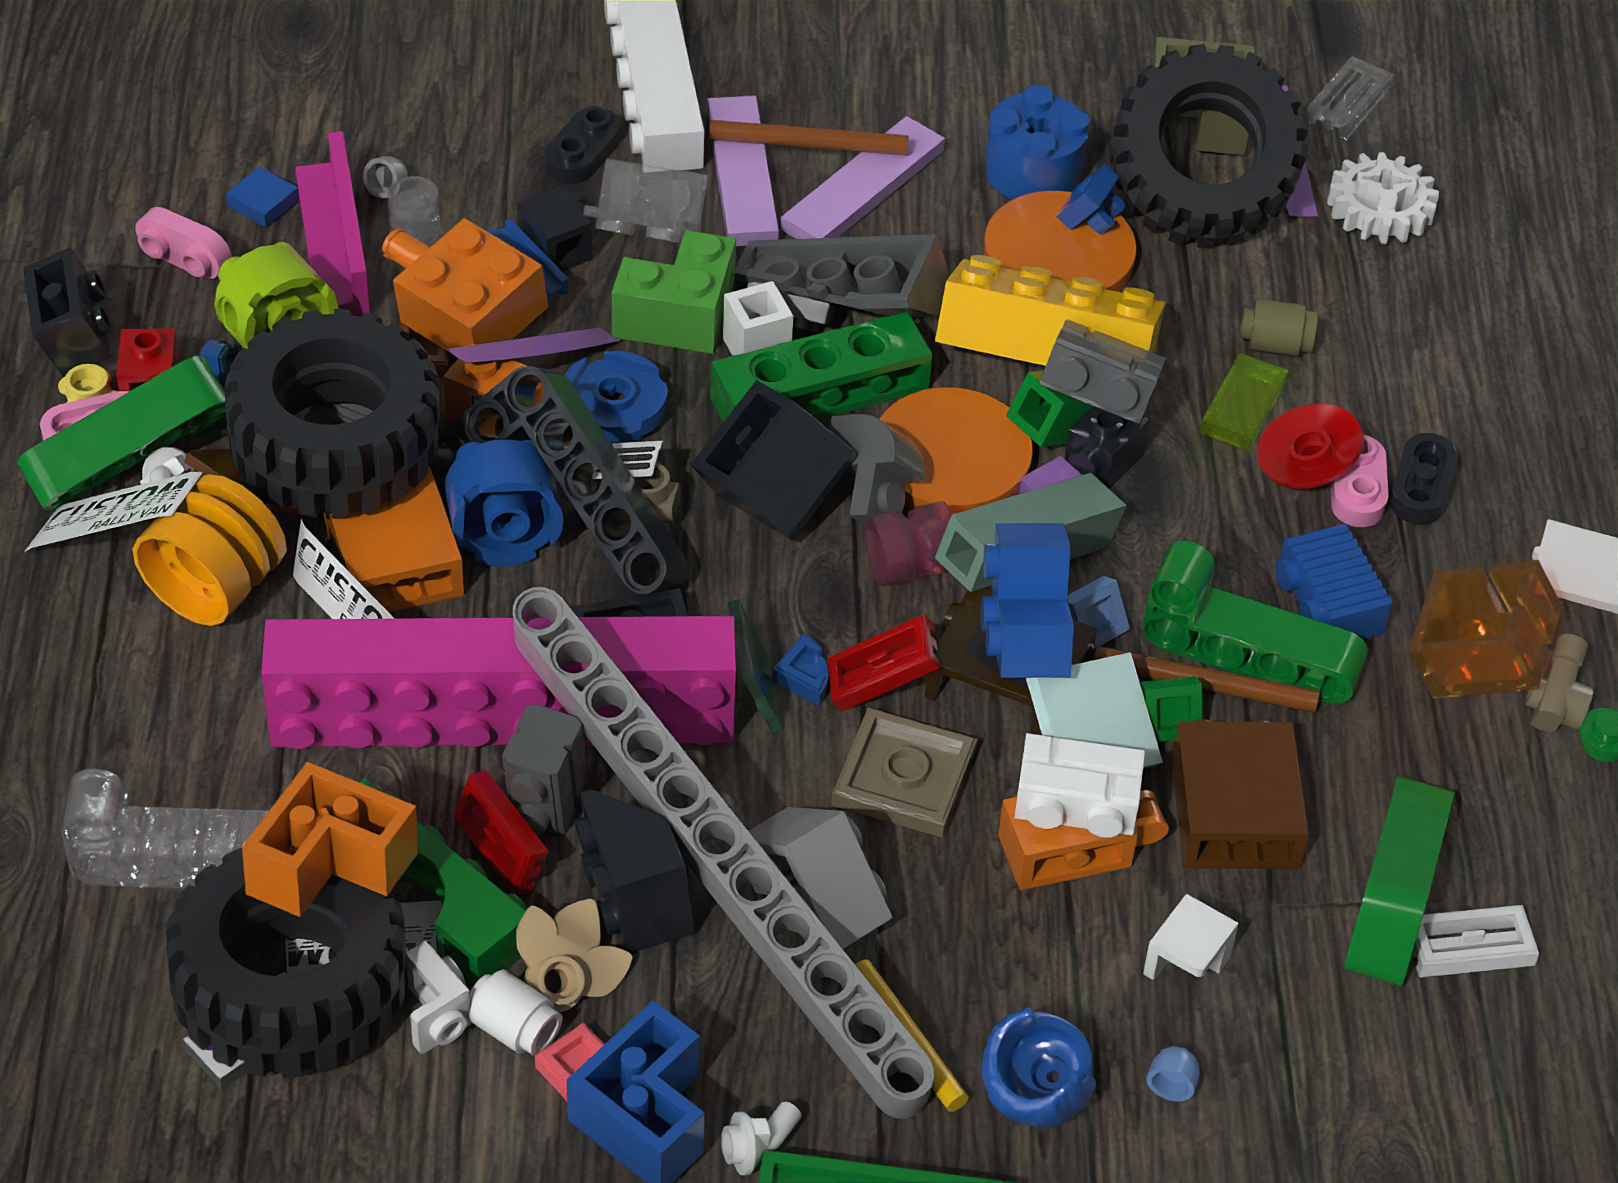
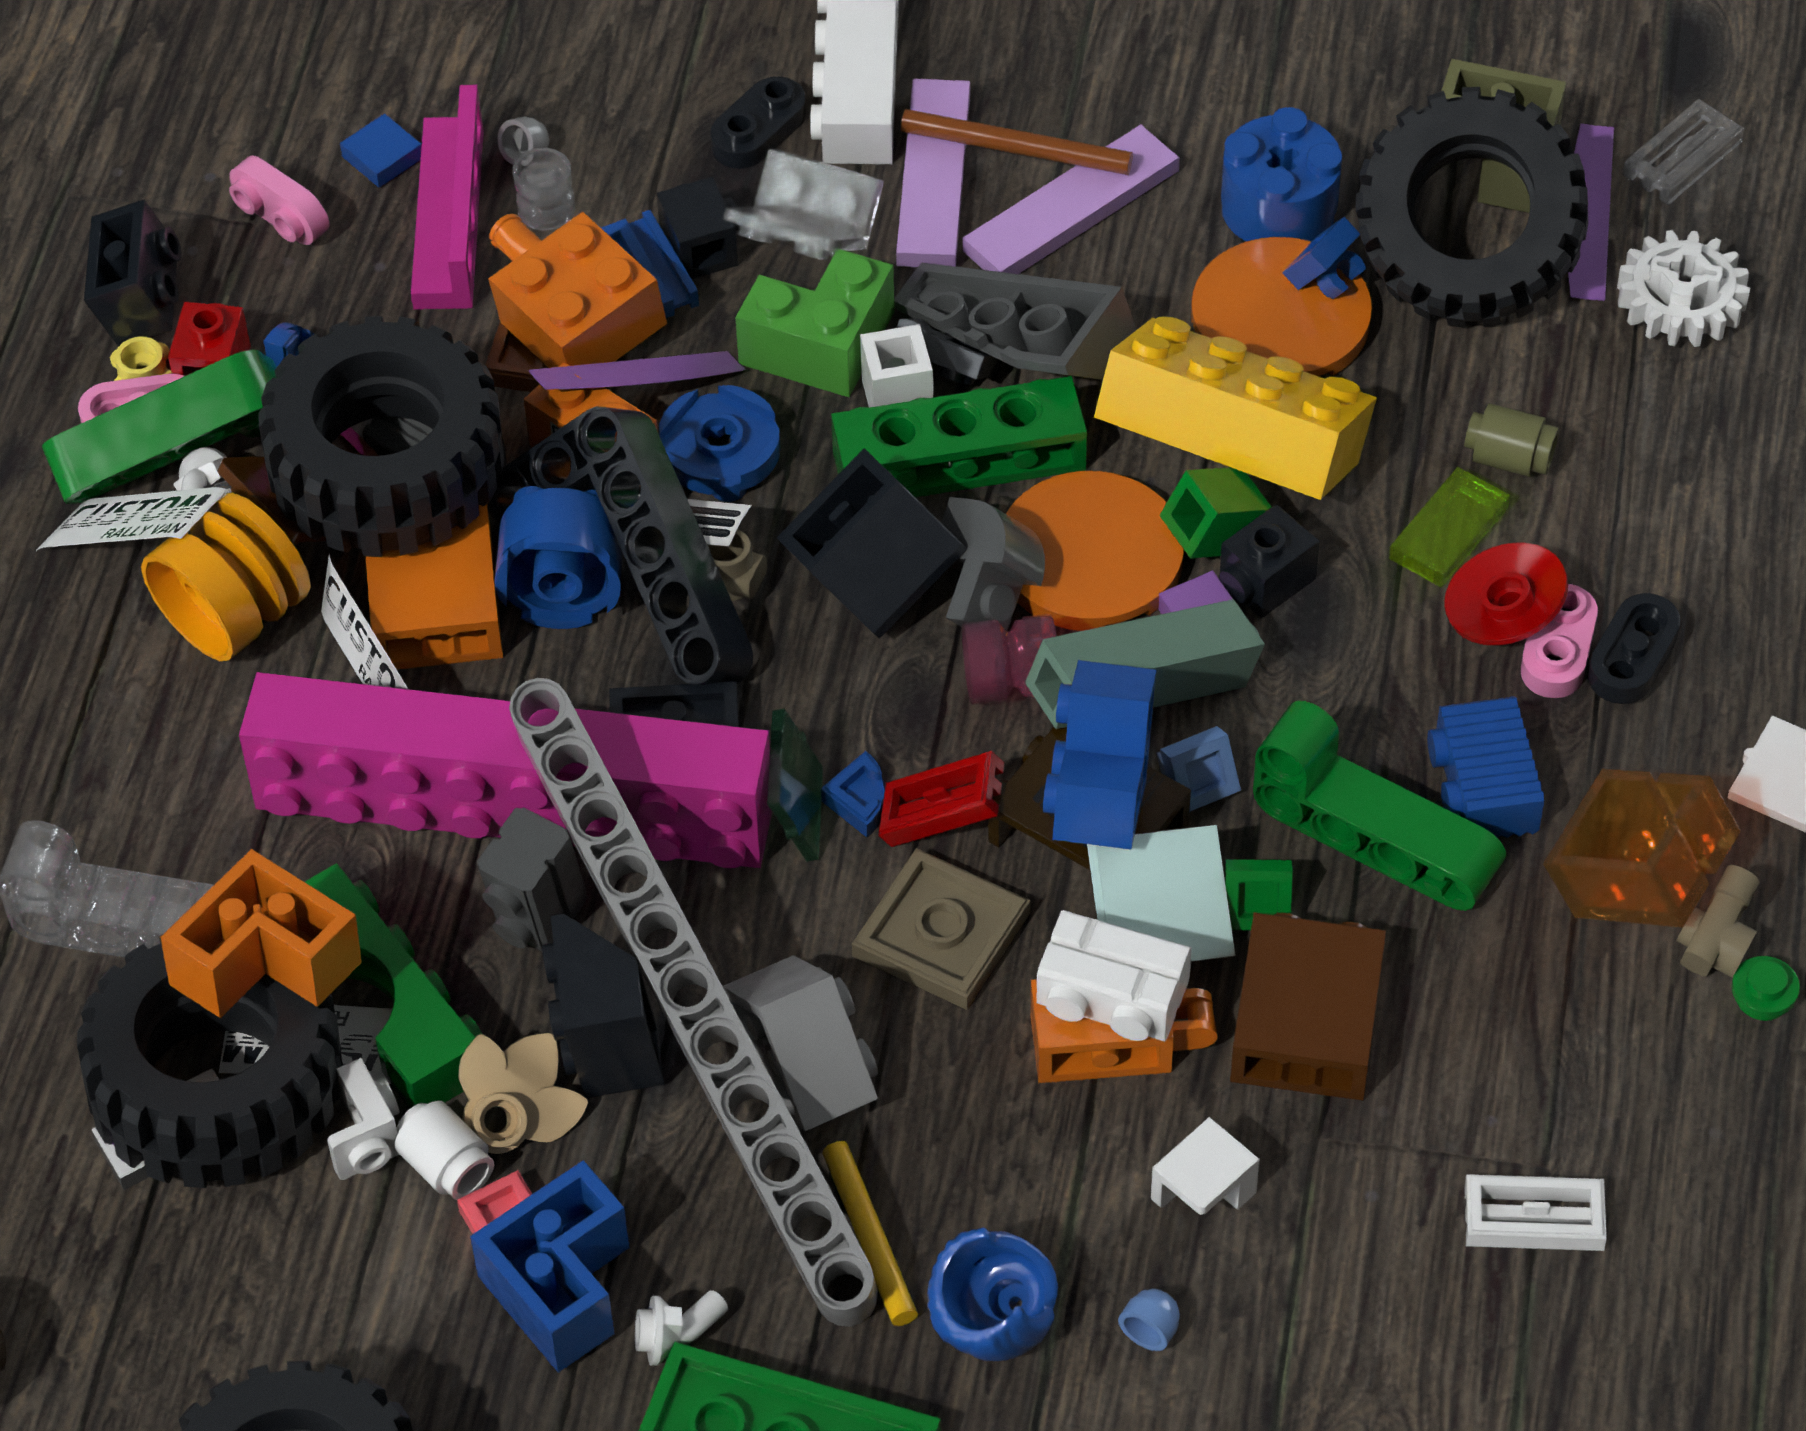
camera: 15 degrees right, 5 degrees up
lime brick [214,242,339,349] -> none
red tile [454,770,548,897] -> none
dark grey brick [1039,319,1166,424] -> none
dark orange bar [1094,646,1320,713] -> none
green beam [1343,776,1455,987] -> none

